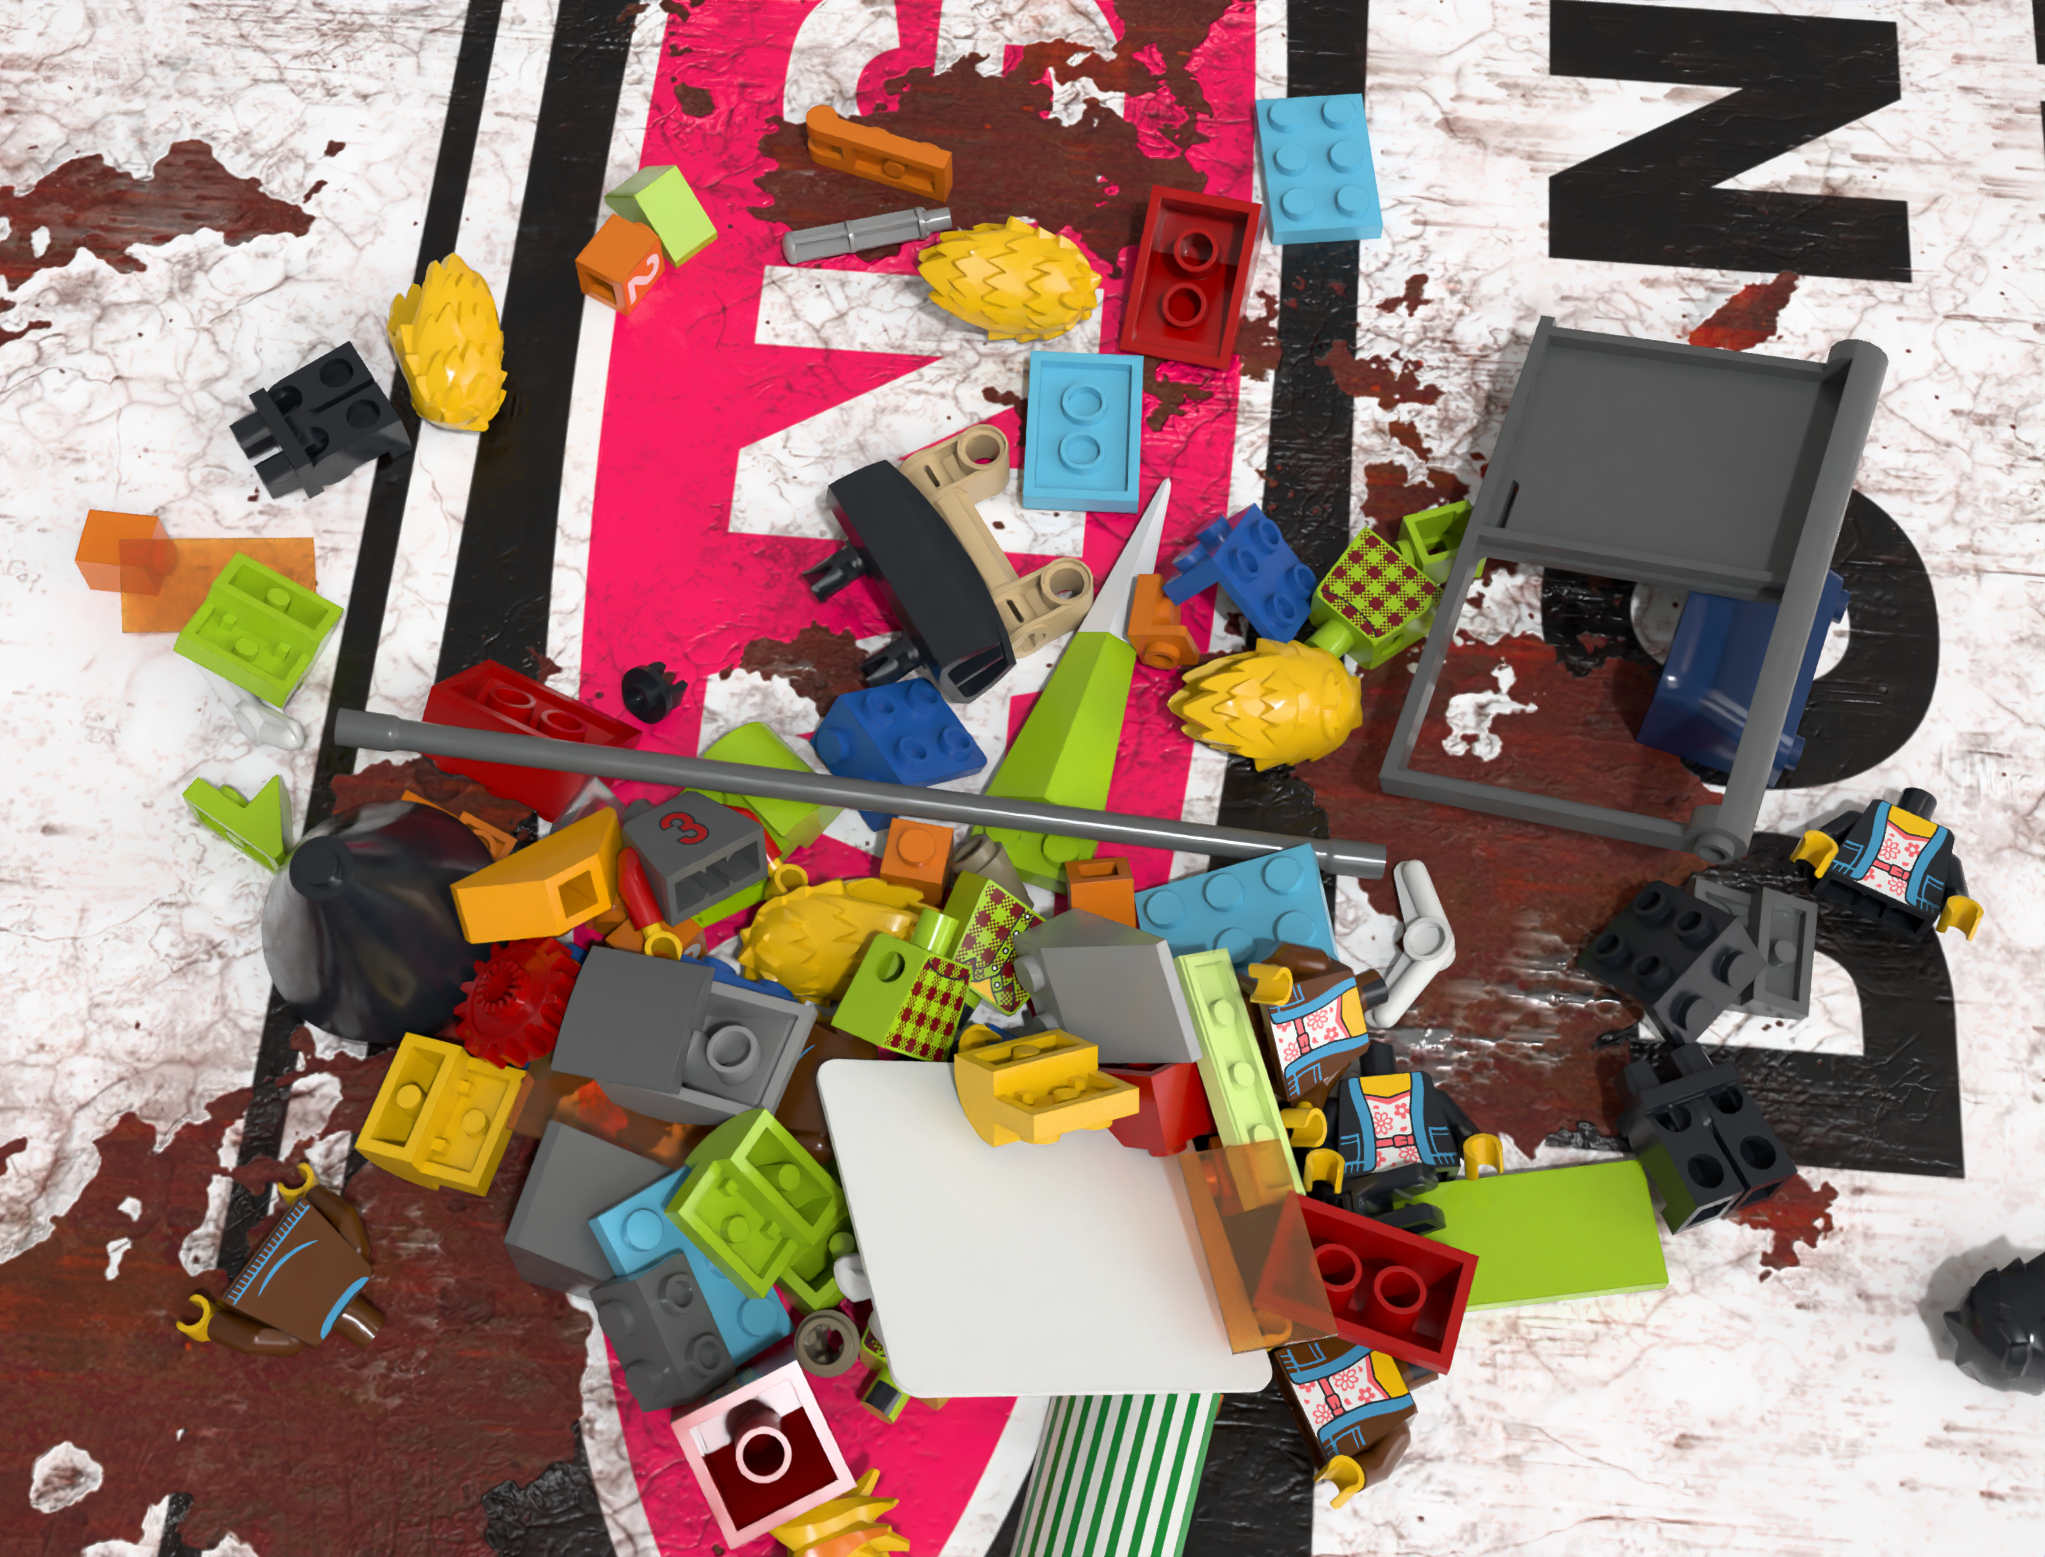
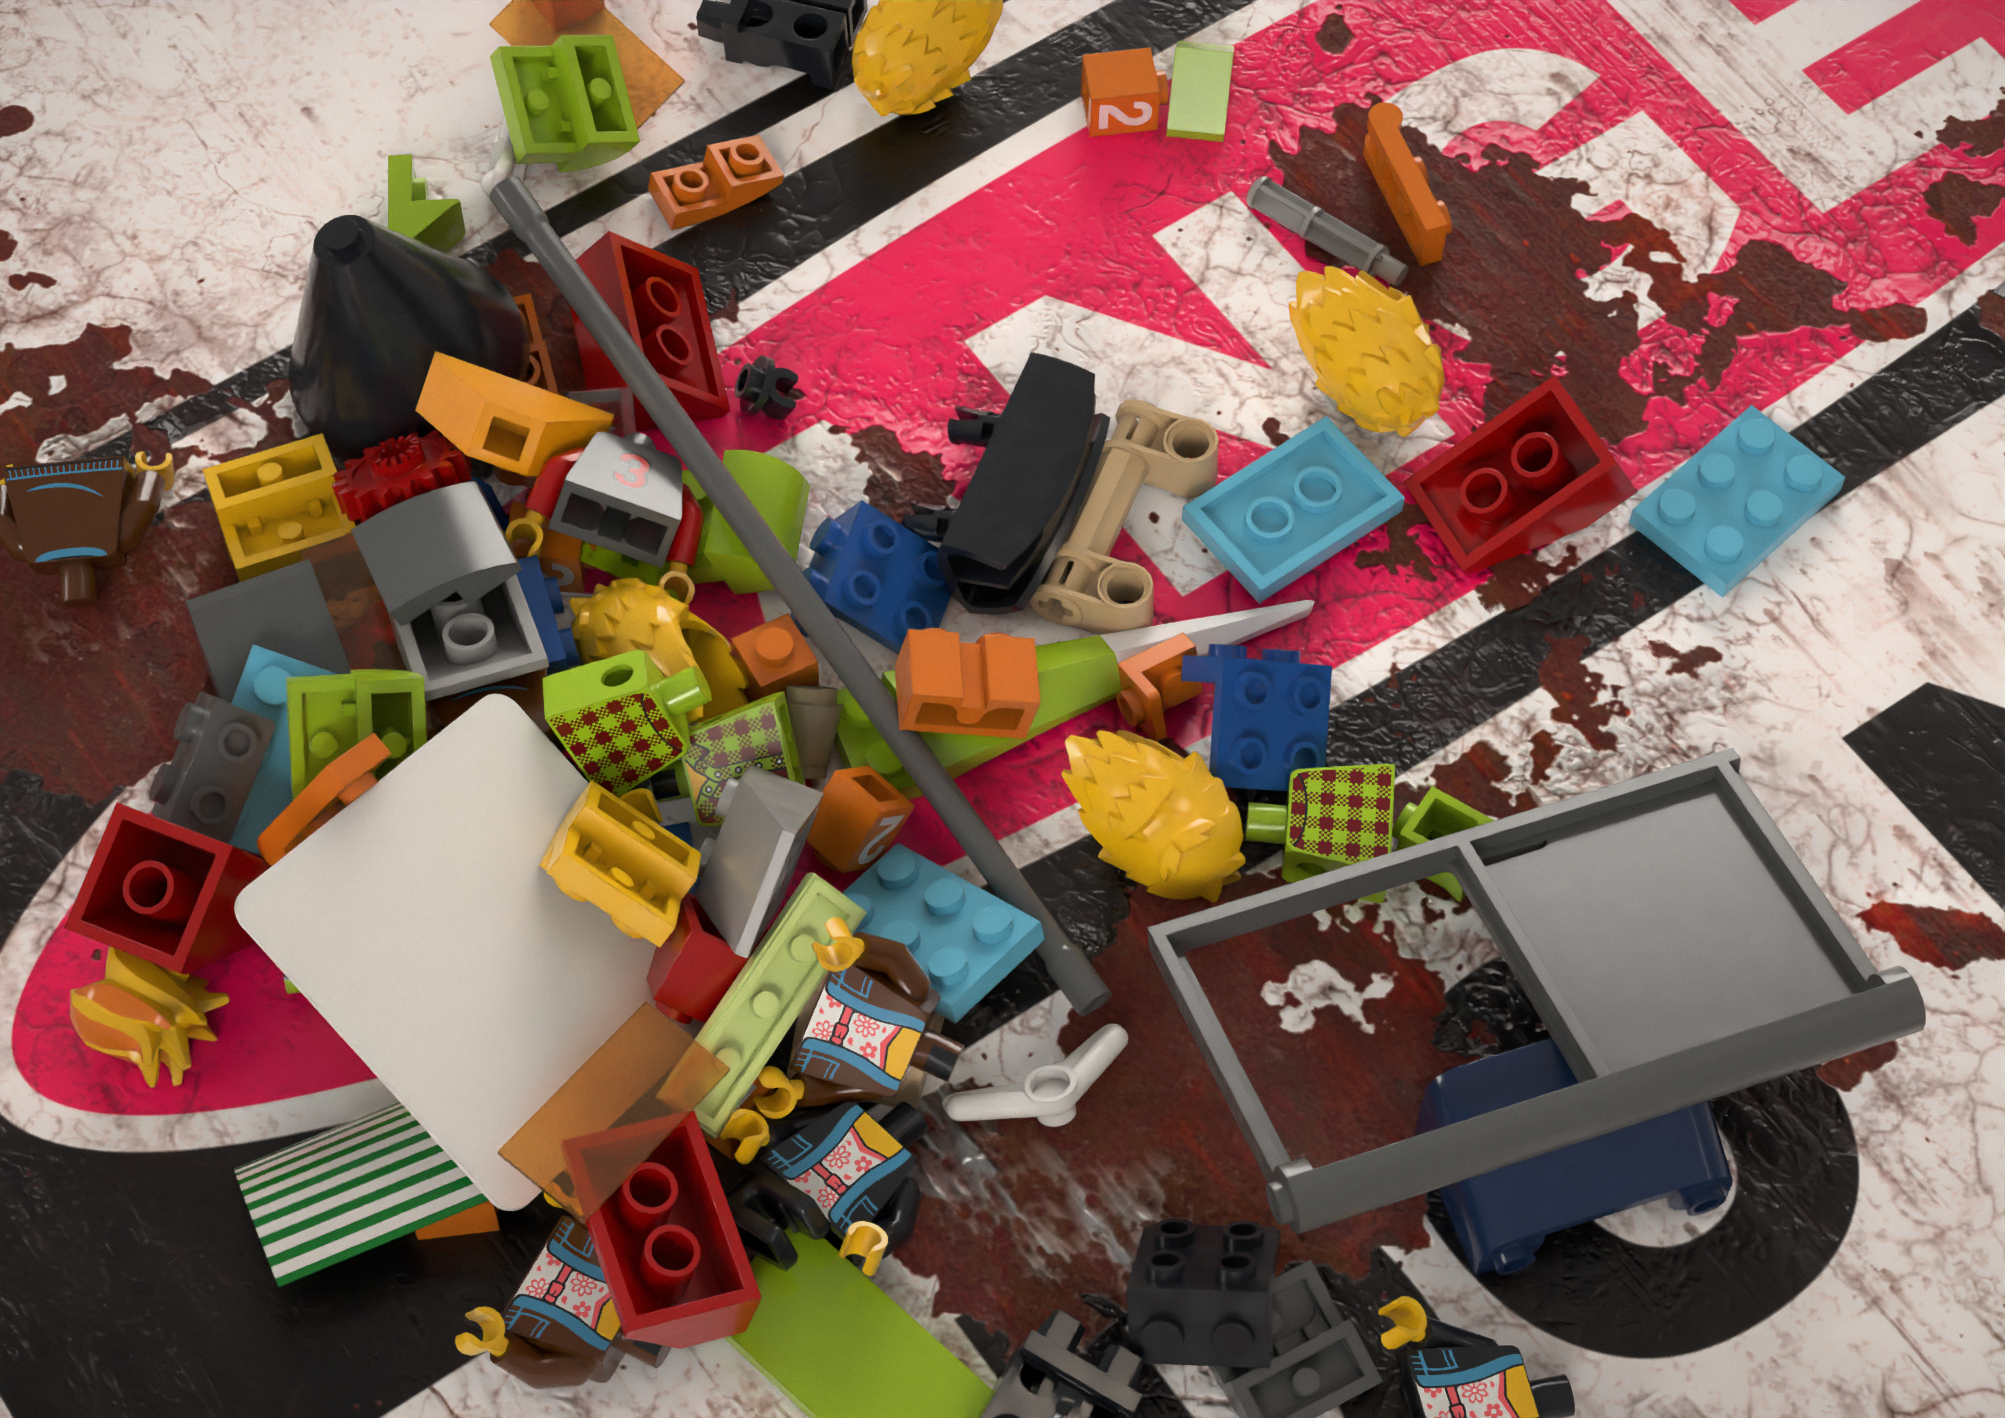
camera: 50 degrees right, 5 degrees down
none -> orange plate [257,733,392,866]
none -> orange slope [647,134,784,230]
none -> orange brick [895,628,1041,739]

